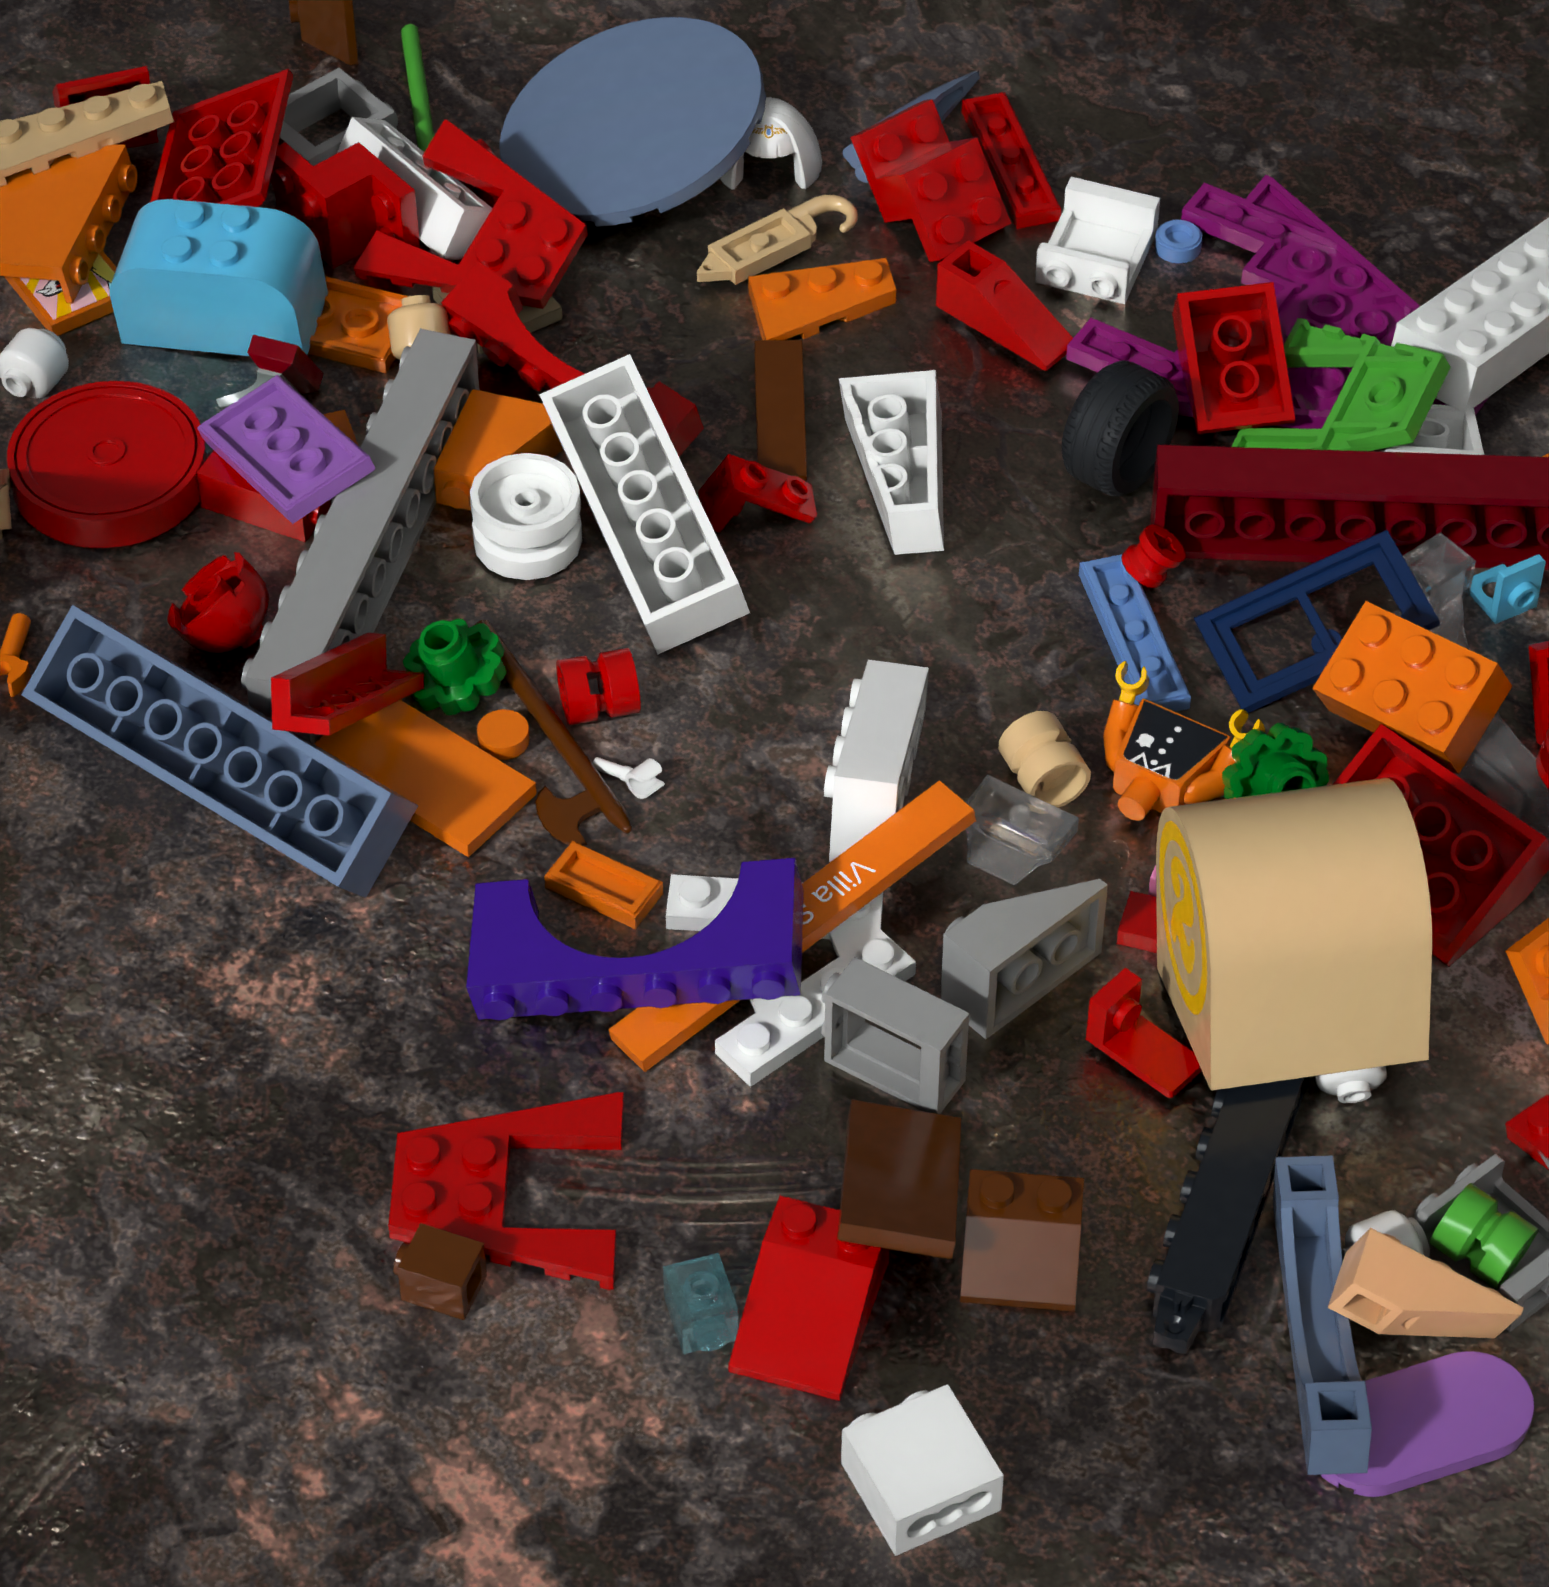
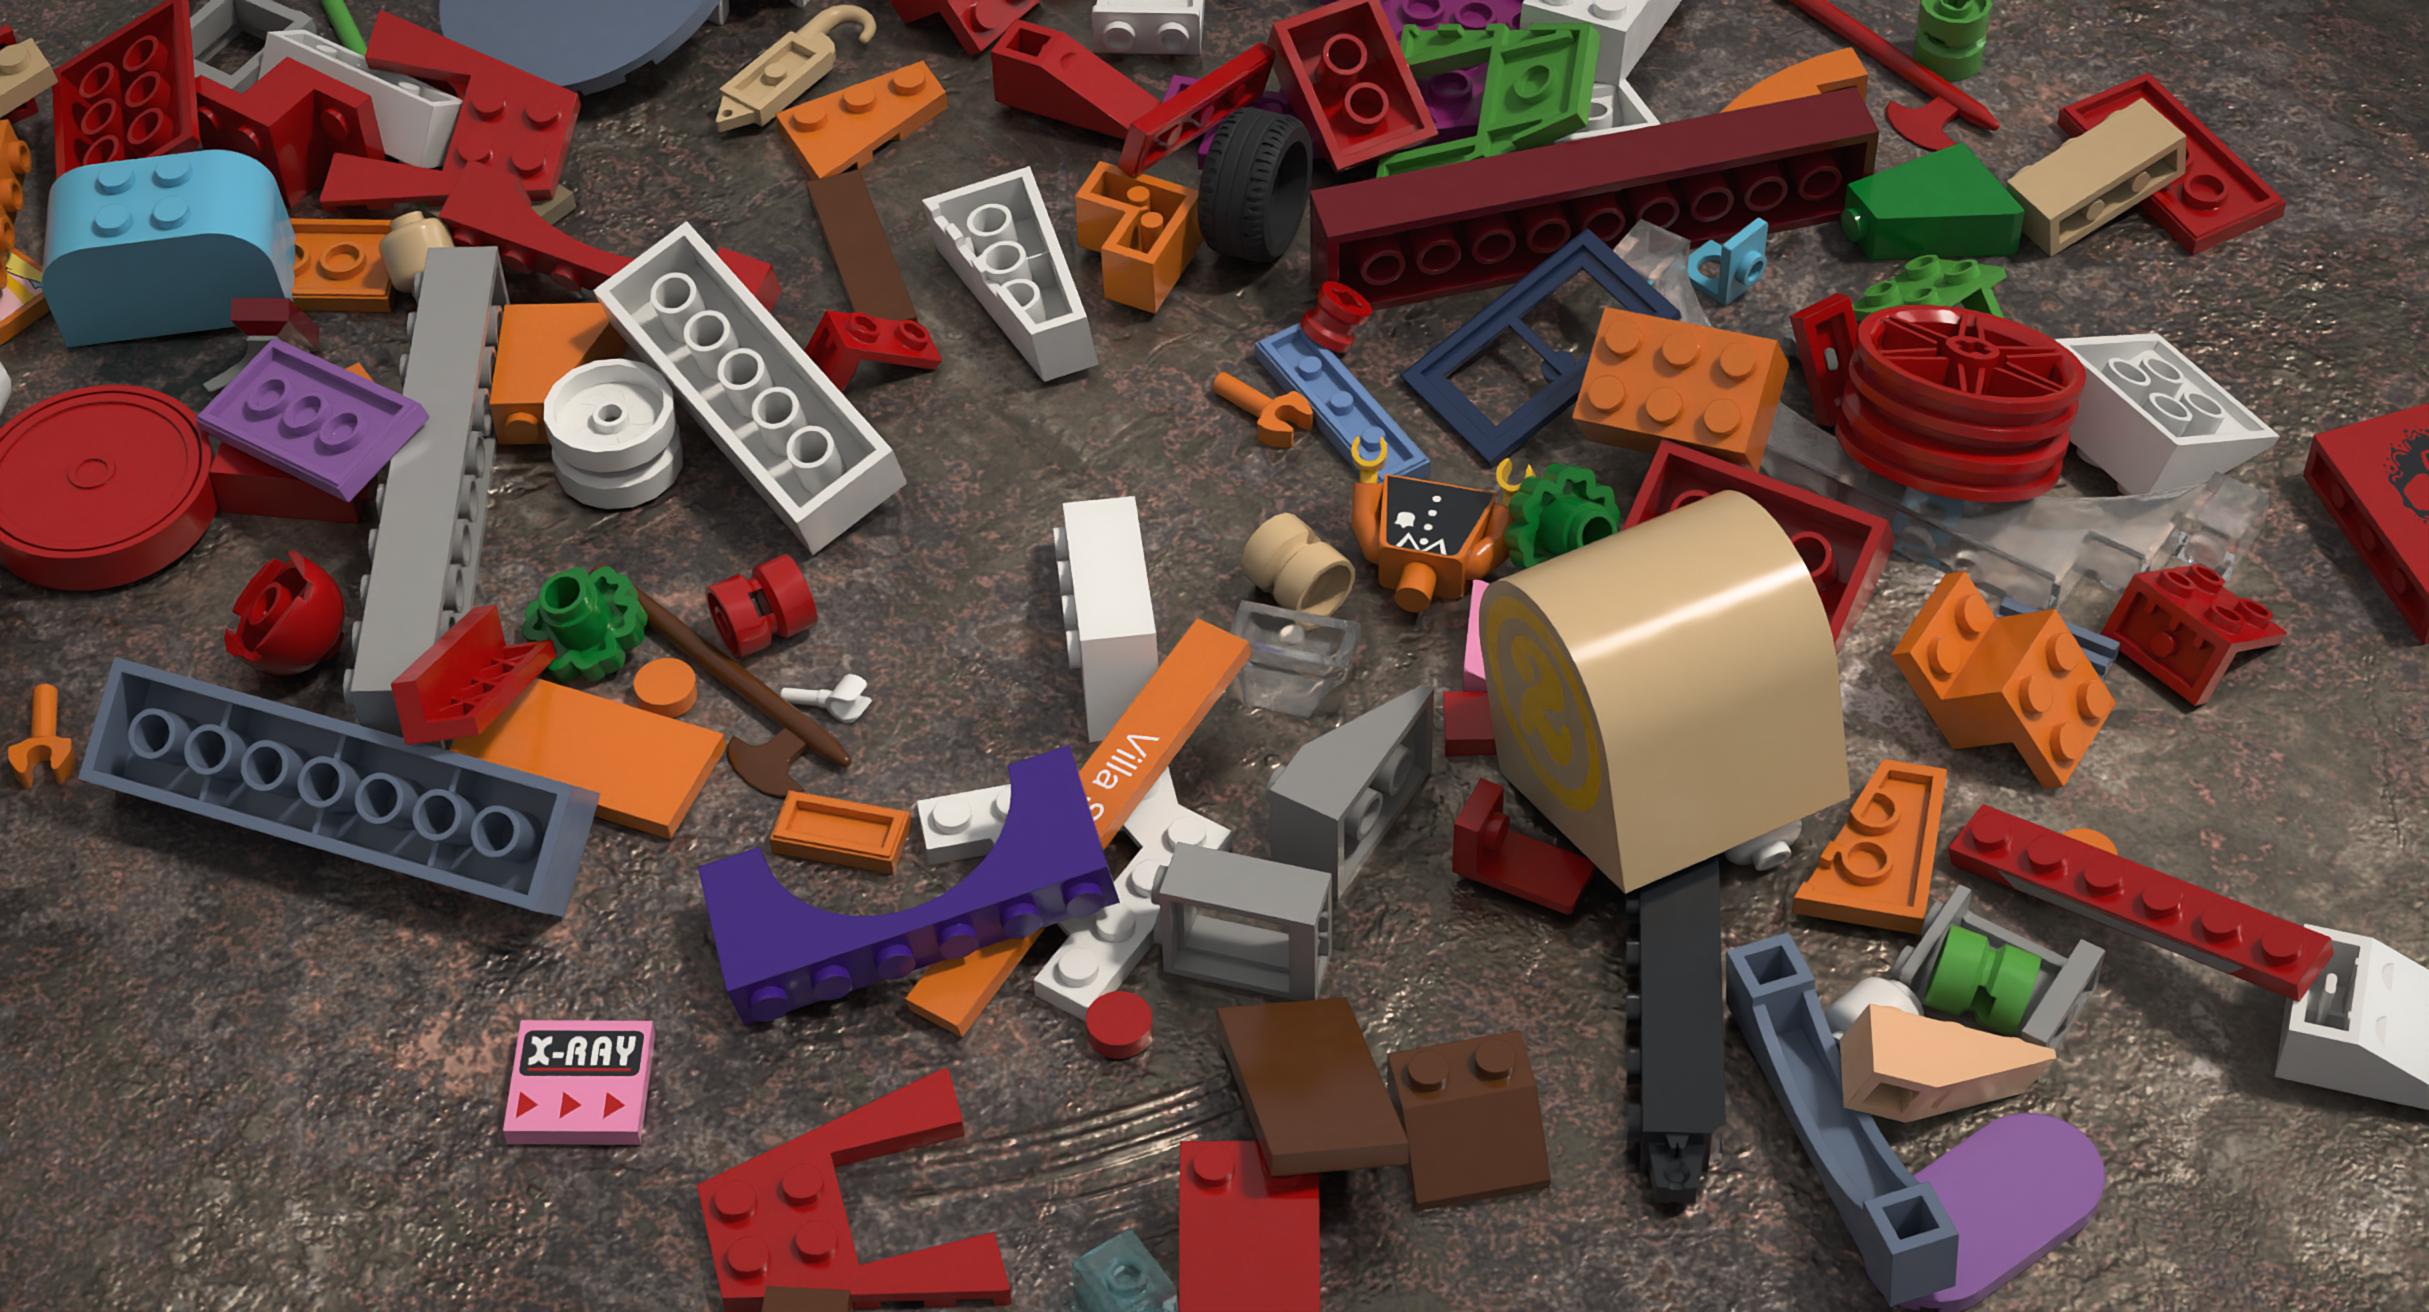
camera: 15 degrees left, 0 degrees up
none -> bright pink tile [503,1020,655,1145]
none -> orange brick [1075,161,1204,314]
none -> red tile [1086,991,1153,1059]
none -> red tile [1117,42,1276,178]
none -> orange bar [1212,372,1313,448]
none -> orange wing [1791,759,1947,935]

